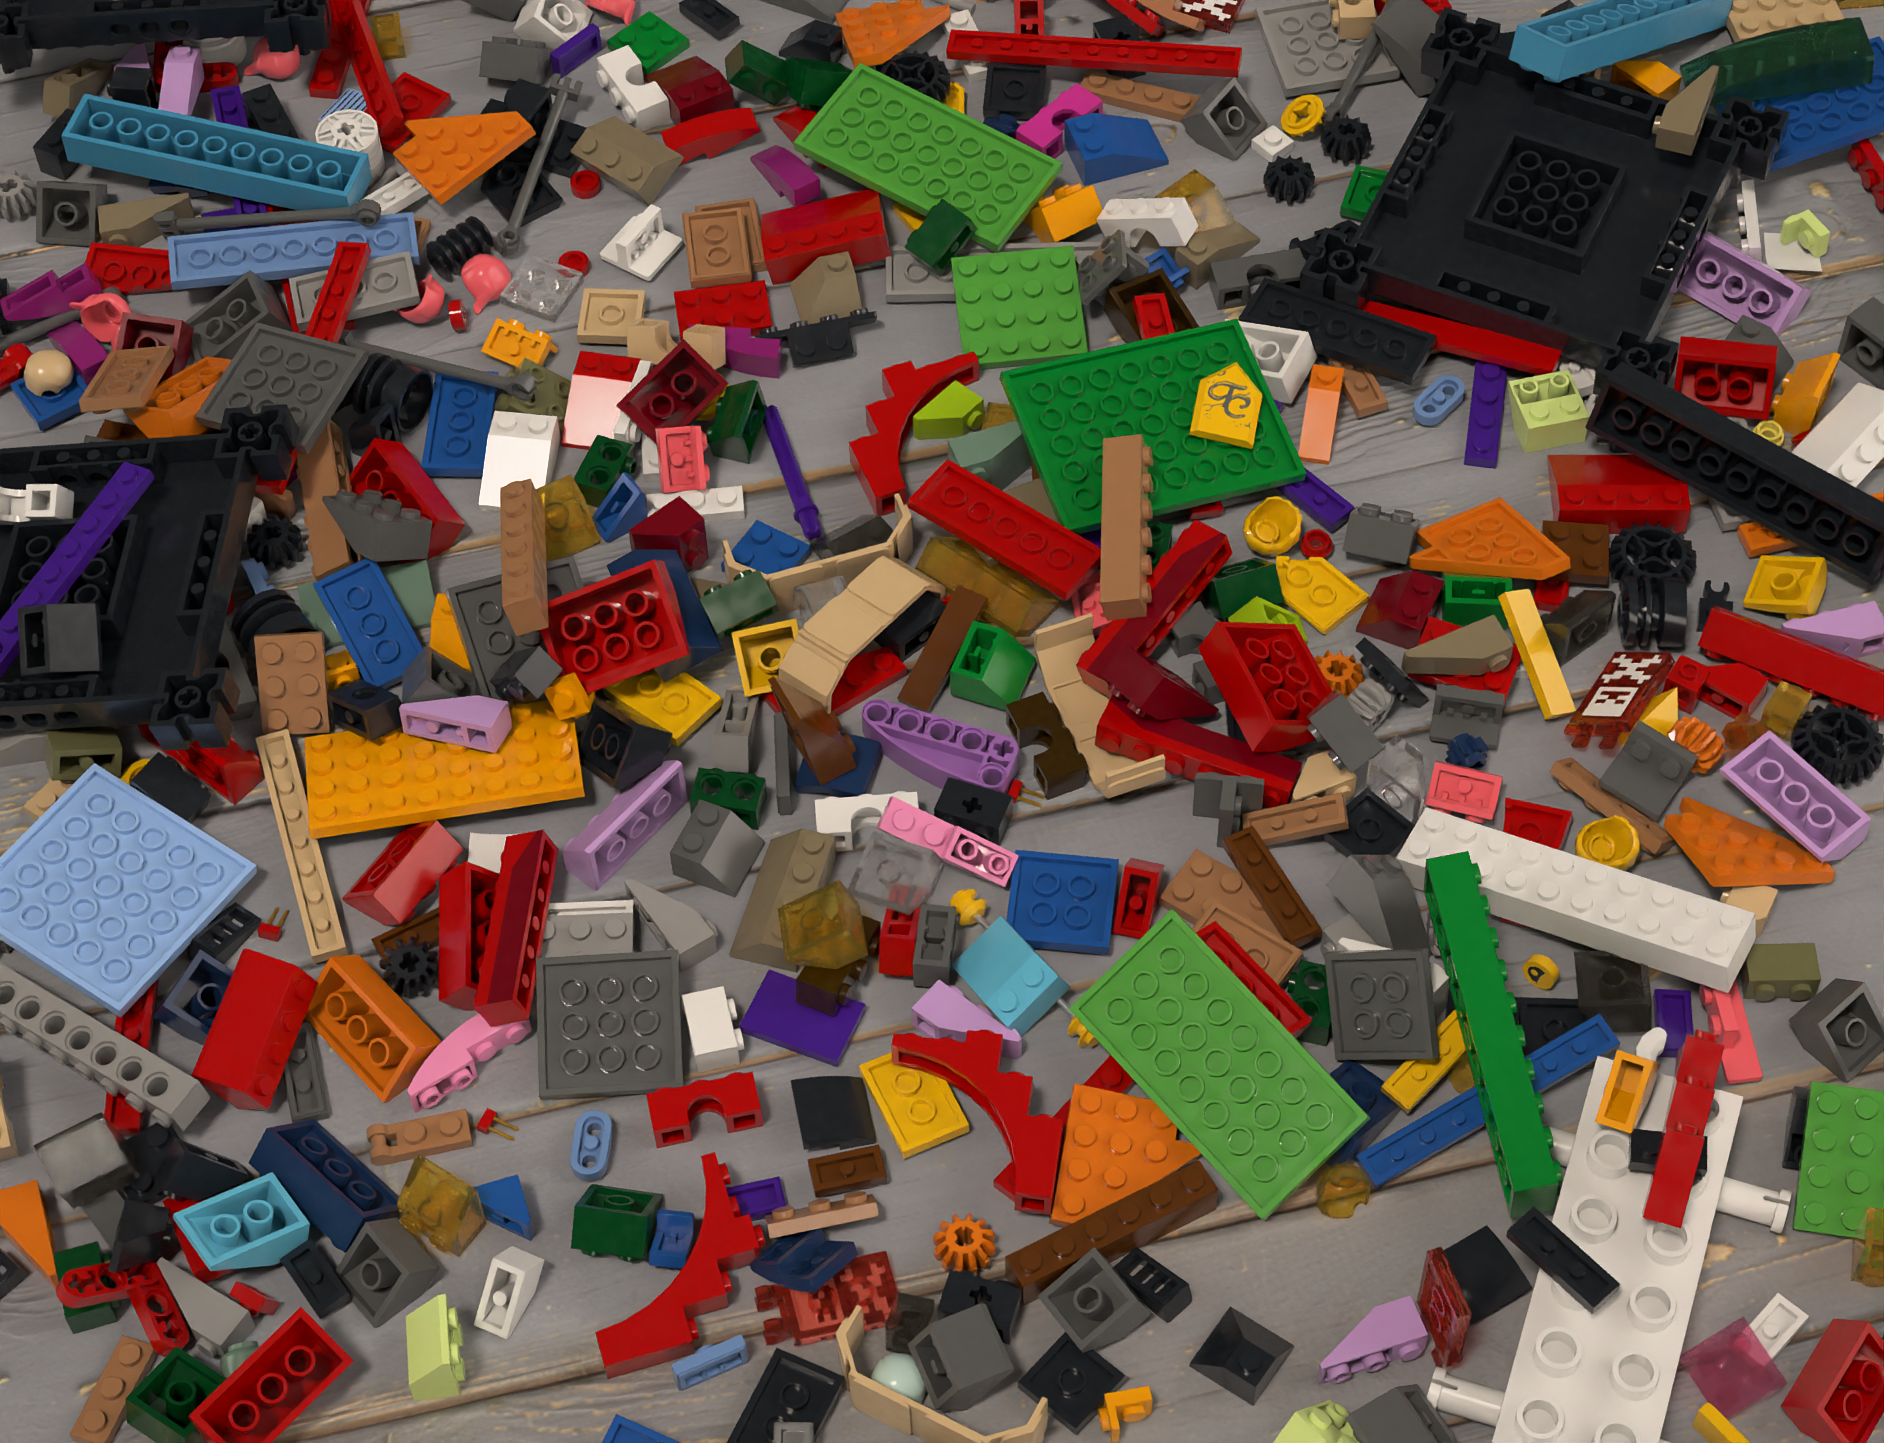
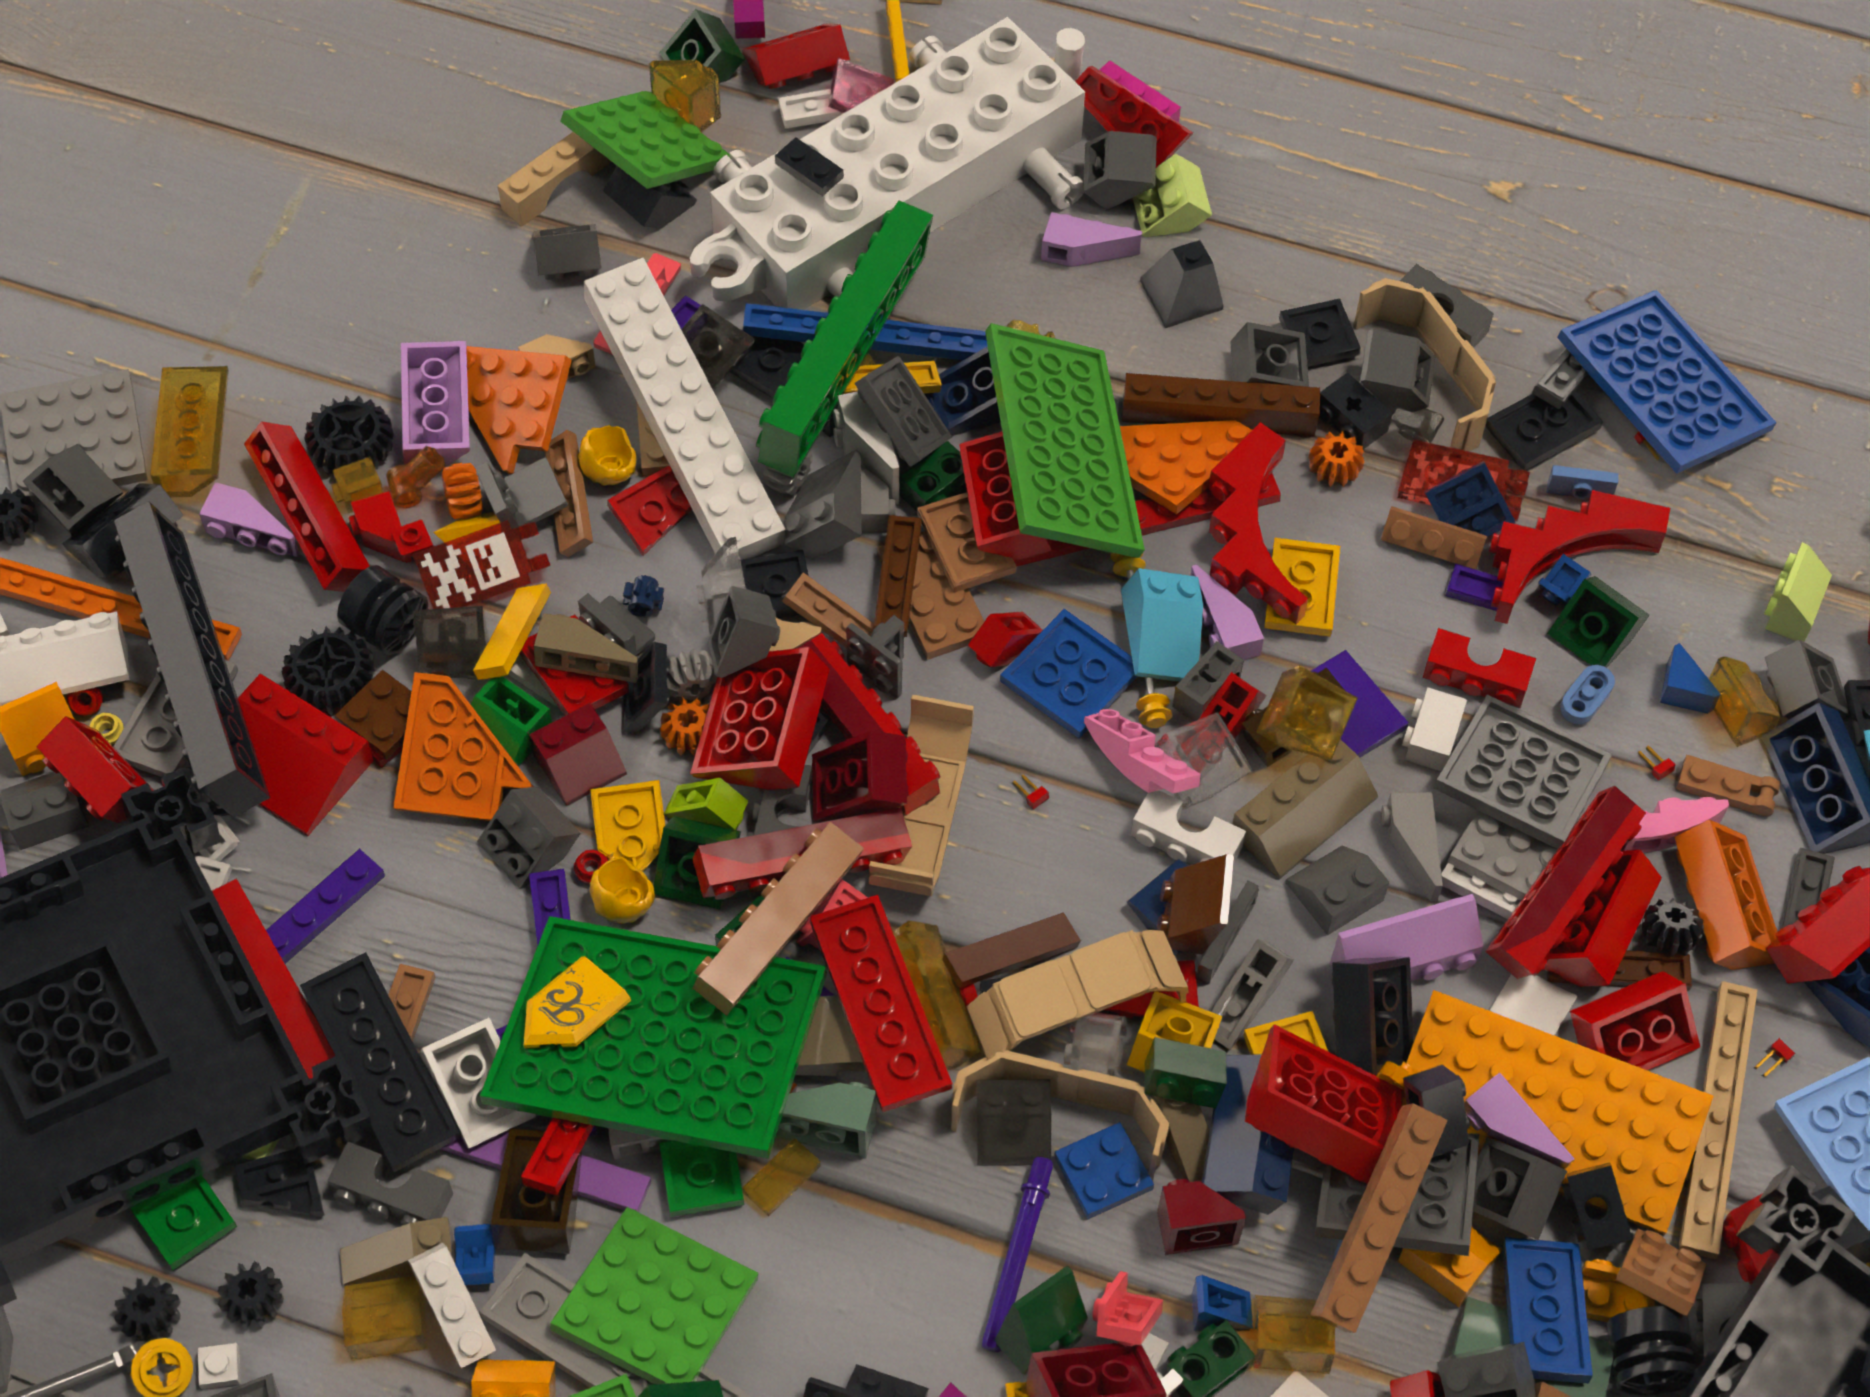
camera: 150 degrees left, 5 degrees up
black slope [188,902,262,964] -> none
white slope [474,1246,544,1339] -> none
white plate [646,486,745,522] -> none
dark green brick [689,768,767,830] -> none
black slope [790,1076,876,1150] -> none
reddish brown plate [808,1144,887,1198] -> none
red arch [849,351,979,518] -> none
medium lavender beam [861,699,1019,794] -> none
light aqua hair [871,1353,927,1405] -> none
lime slope [913,380,984,440] -> none
black brick [934,777,1013,846] -> none
green slope [950,620,1036,711] -> none
dark brown arch [1006,691,1088,800] -> none
dark grey bracket [1079,229,1149,306] -> none
light orange bracket [1098,1386,1153,1443] -> none
black slope [1114,1247,1192,1323] -> none
orange slope [1298,364,1344,465] -> none
medium blue plate [1413,375,1465,426] -> none
clear red tile [1416,1247,1472,1368] -> none
black slope [1424,1225,1532,1326] -> none
coral bracket [1425,760,1503,823] -> none
black plate [1506,1207,1620,1314] -> none
yellowish green slope [1508,370,1590,453] -> none
yellow tile [1522,954,1560,989] -> none
light orange slope [1595,1050,1661,1134] -> none
red arch [1642,1029,1725,1228] -> none
black plate [1696,580,1733,632] -> none
olive brick [1739,943,1821,1001] -> none
yellow slope [1743,555,1827,621] -> none

